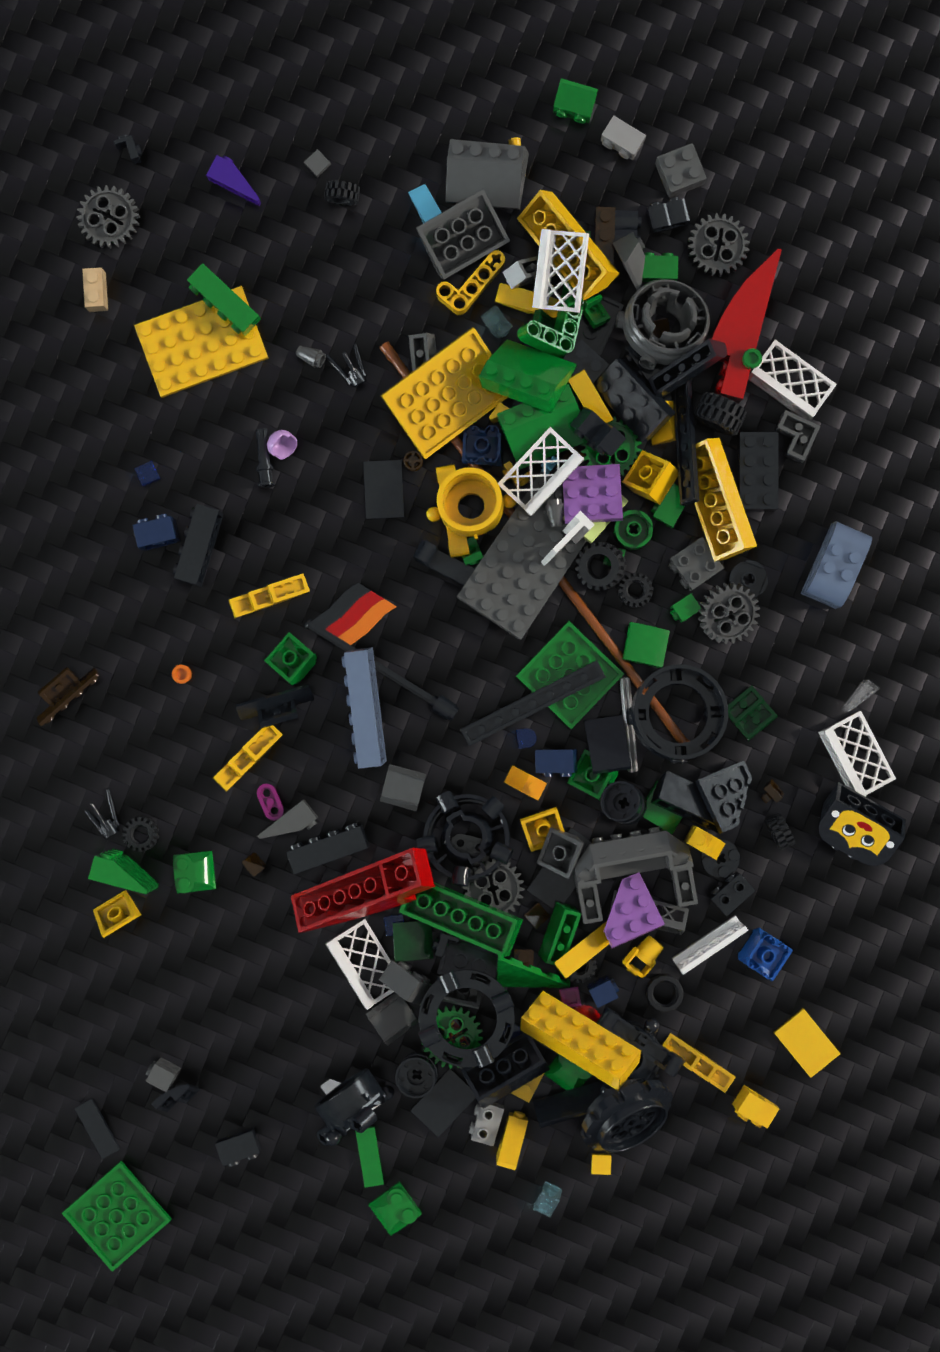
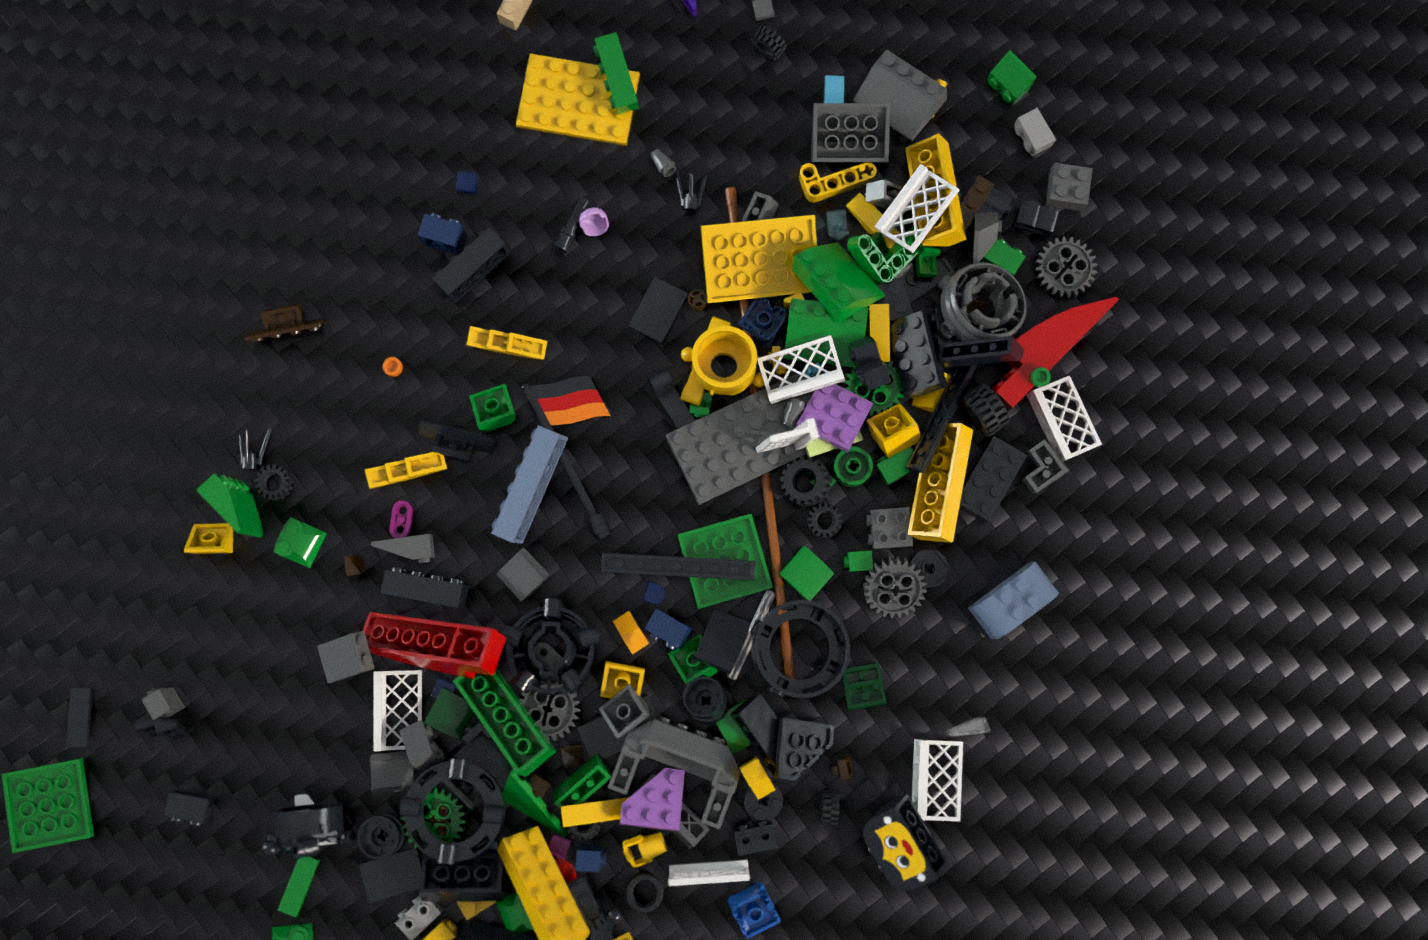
camera: 30 degrees right, 5 degrees down
none -> dark grey brick [317,631,375,683]

